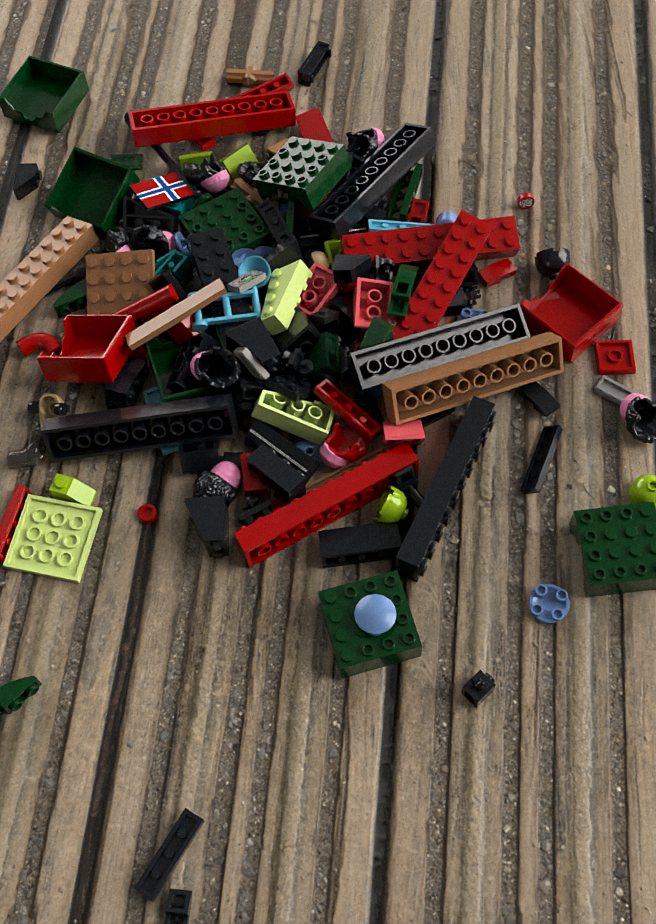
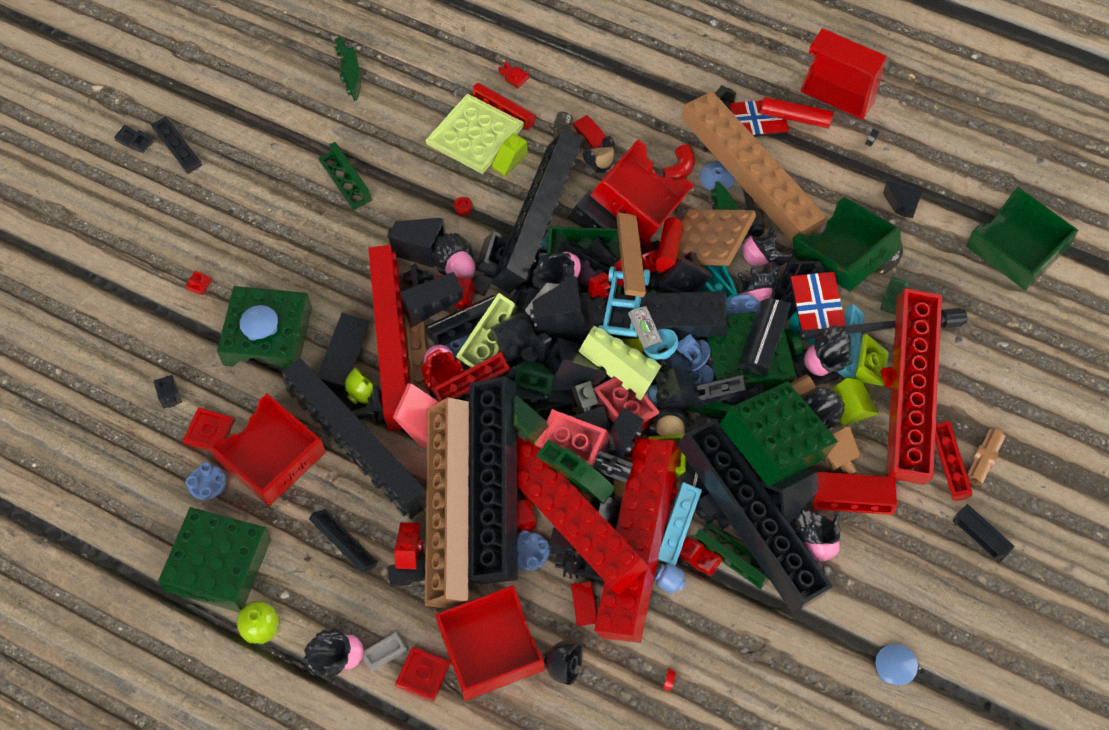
camera: 110 degrees right, 0 degrees up
none -> red tile [182,407,235,451]
none -> red tile [185,271,212,296]
none -> red piece [208,393,326,507]
none -> dark green fence [319,142,372,211]
none -> red brick [394,522,423,569]
none -> red slope [572,115,606,149]
none -> black slope [586,236,620,266]
none -> red tile [588,272,610,298]
none -> medium blue dish [700,162,735,191]
none -> black brick [737,299,791,377]
none -> medium blue dish [875,644,918,686]

